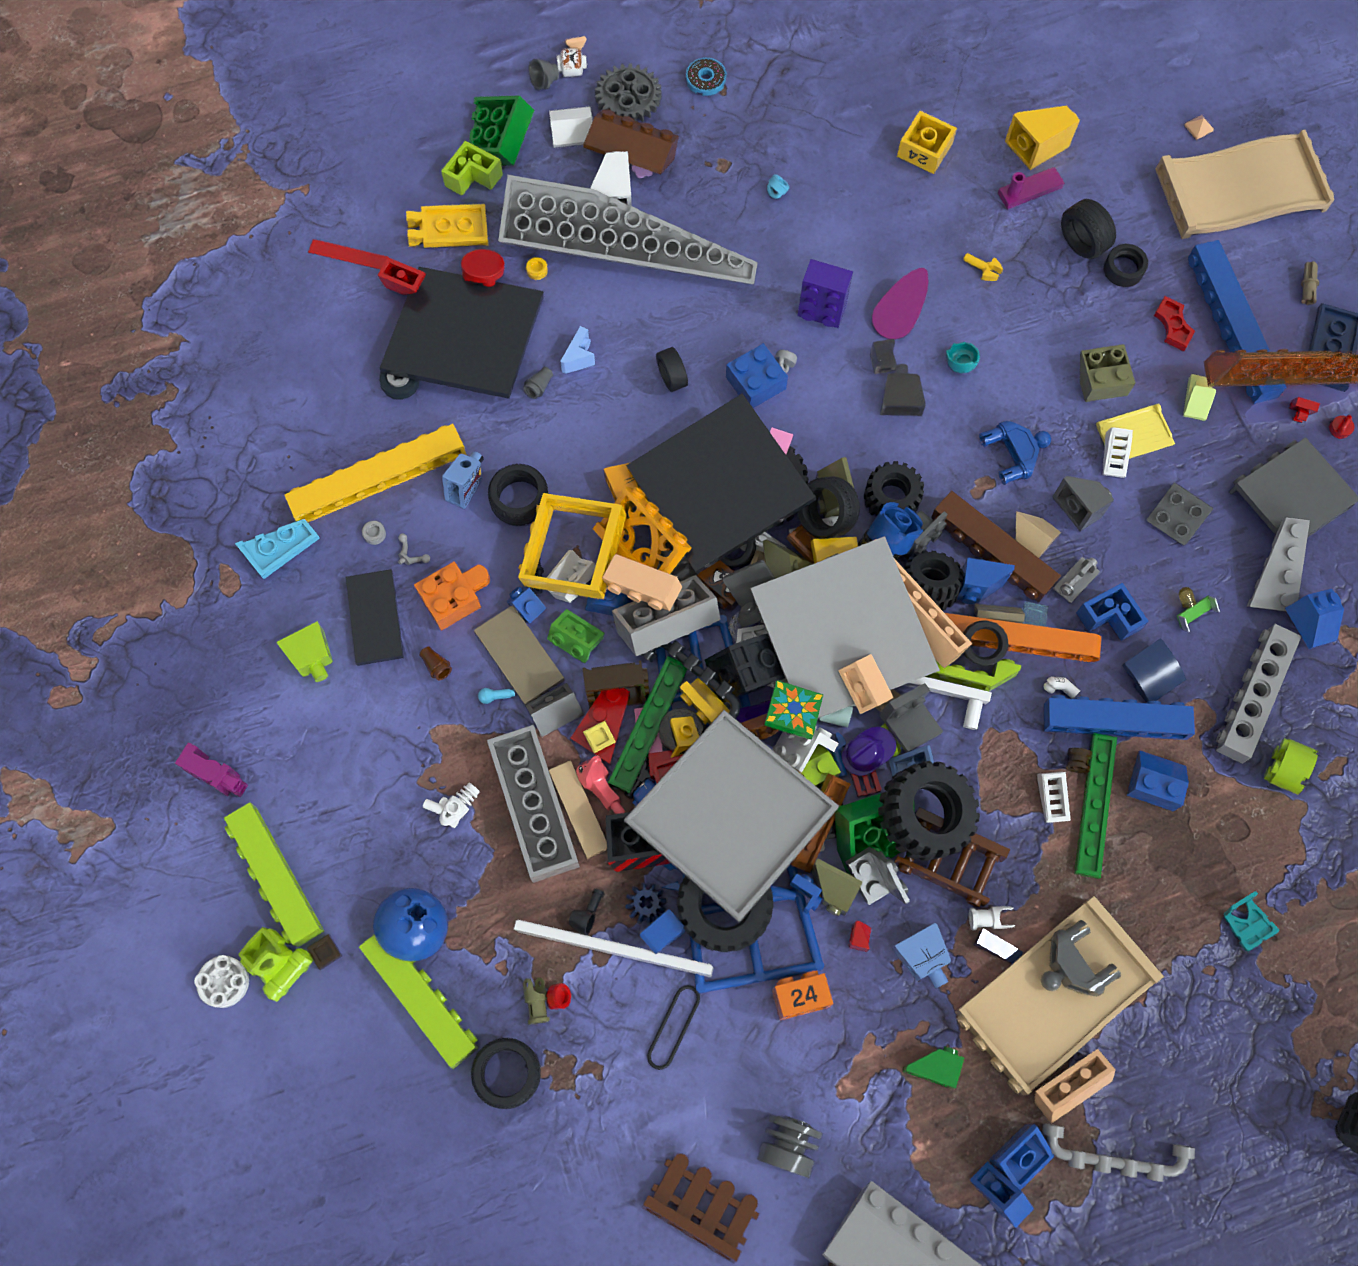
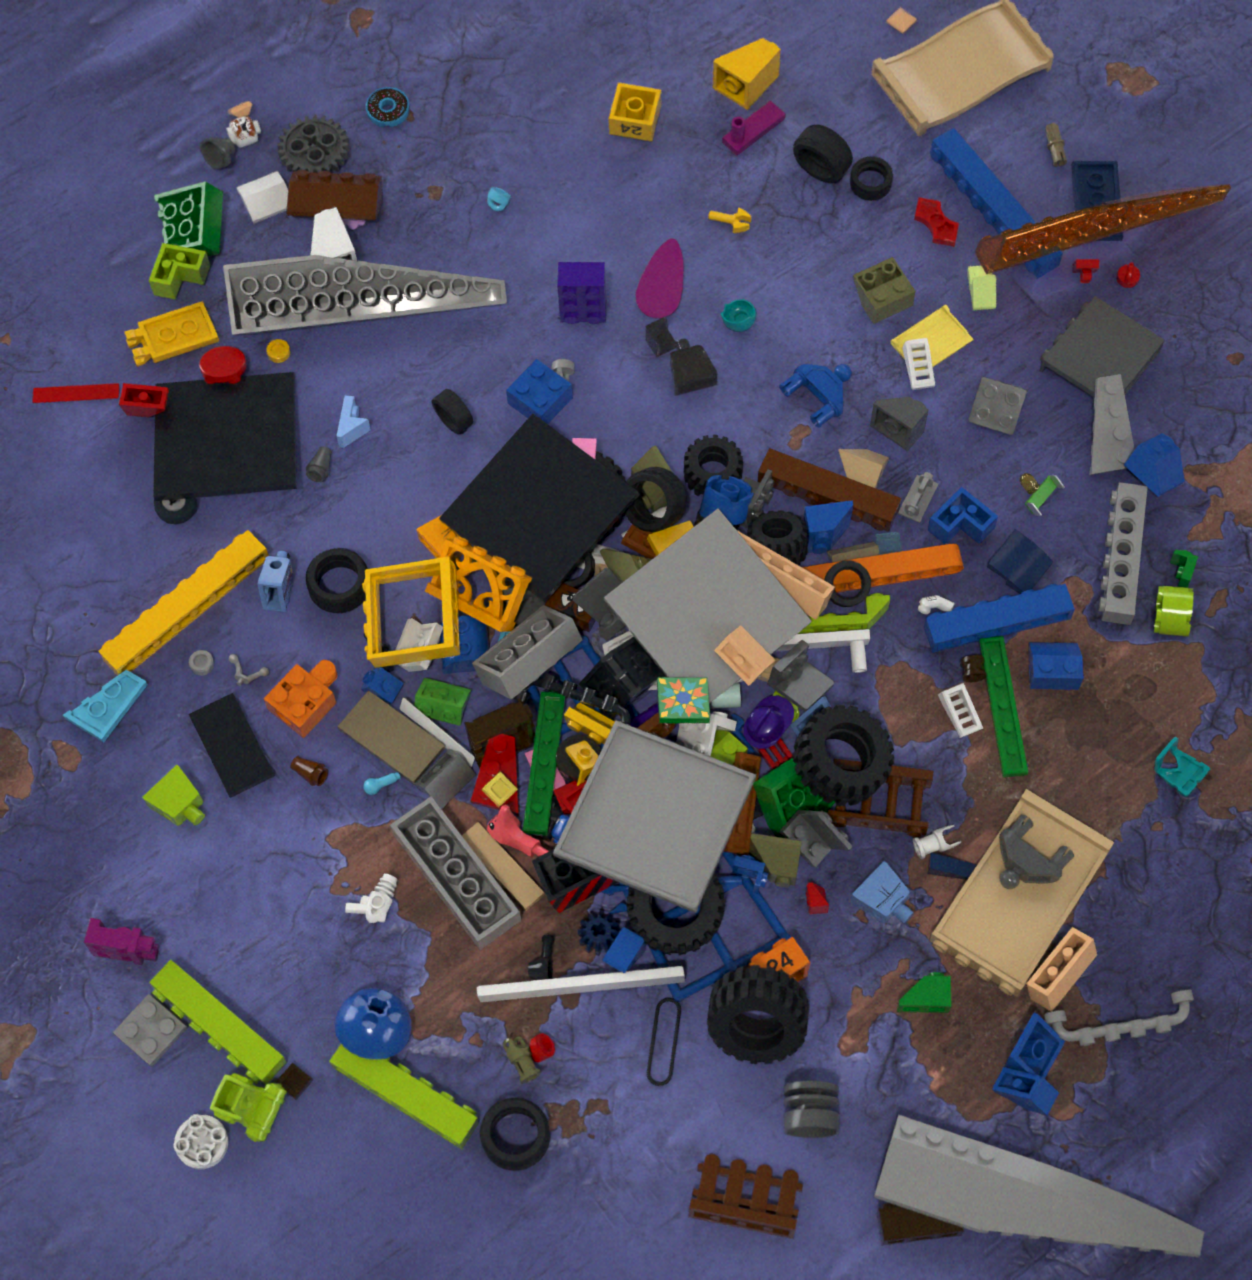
camera: 15 degrees left, 5 degrees down
light nougat brick [602,554,682,611] -> none
none -> light grey plate [113,994,188,1067]
none -> white sticker [400,697,475,768]
none -> black tyre [707,965,809,1065]
none -> green bracket [1170,549,1198,588]

